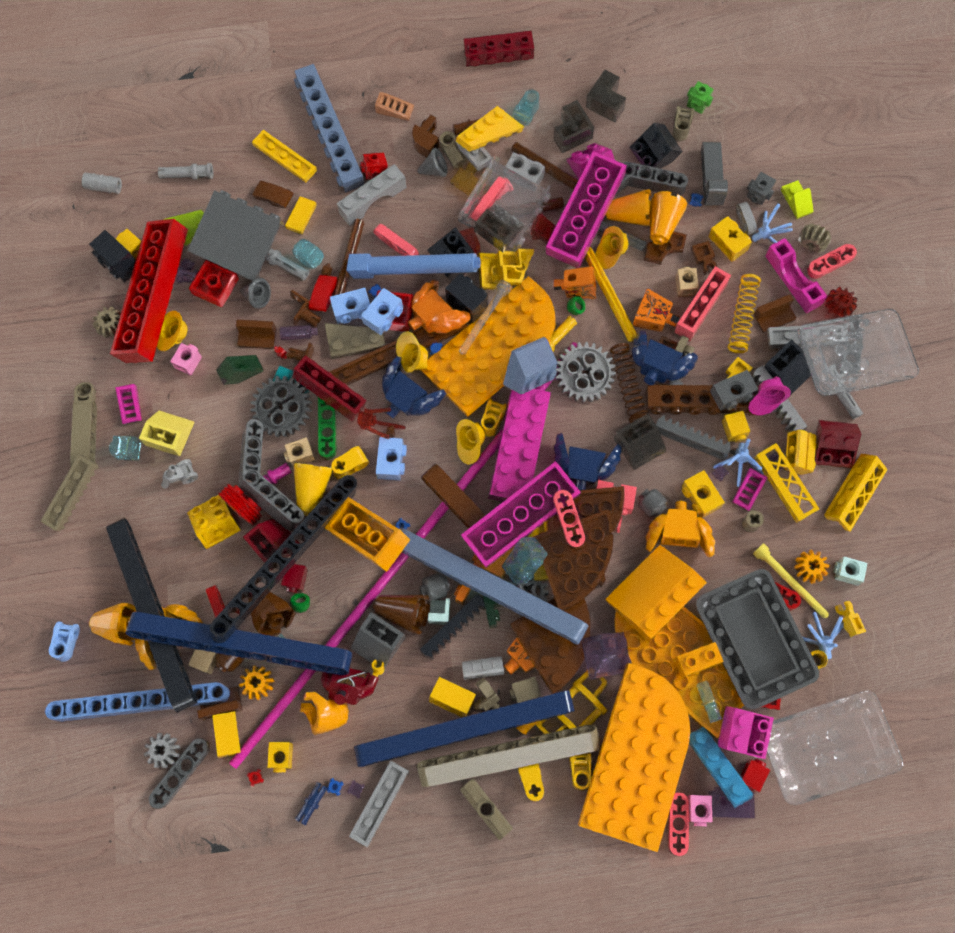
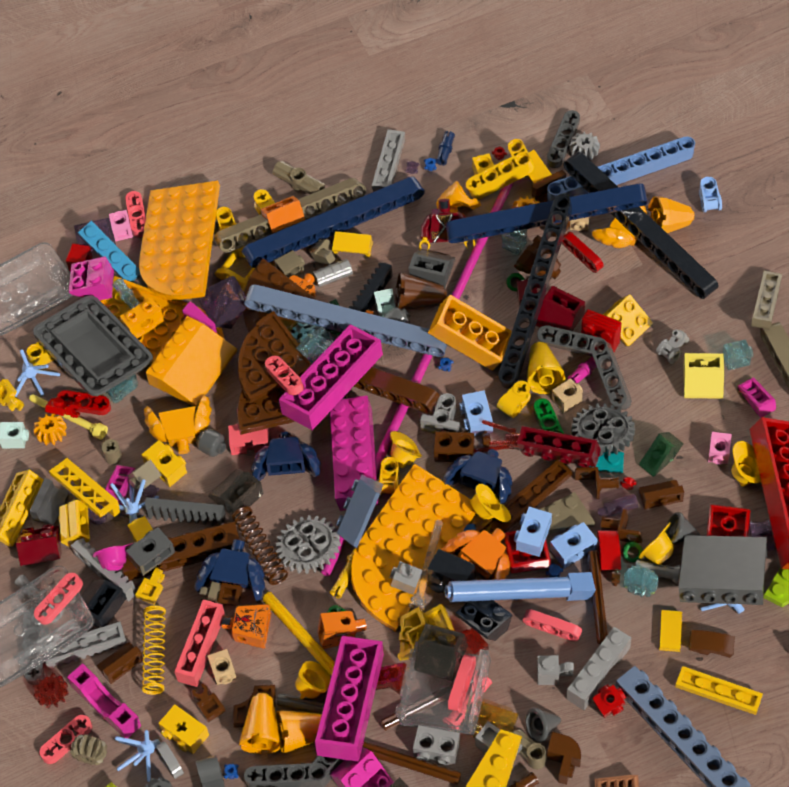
camera: 165 degrees right, 15 degrees down
none -> flat silver panel [30,478,70,526]
none -> coral beam [34,573,83,625]
none -> red plate [45,398,82,418]
none -> dark tan brick [127,459,162,490]
none -> dark pink slope [182,301,217,333]
none -> orange panel [260,196,305,233]
none -> light grey brick [389,561,423,595]
none -> light grey tile [420,393,460,433]
none -> reddish brown brick [434,430,475,462]
none -> yellow beam [466,139,534,200]
none -> light grey brick [537,655,574,685]
none -> green piece [622,542,643,562]
none -> yellow piece [639,522,674,565]

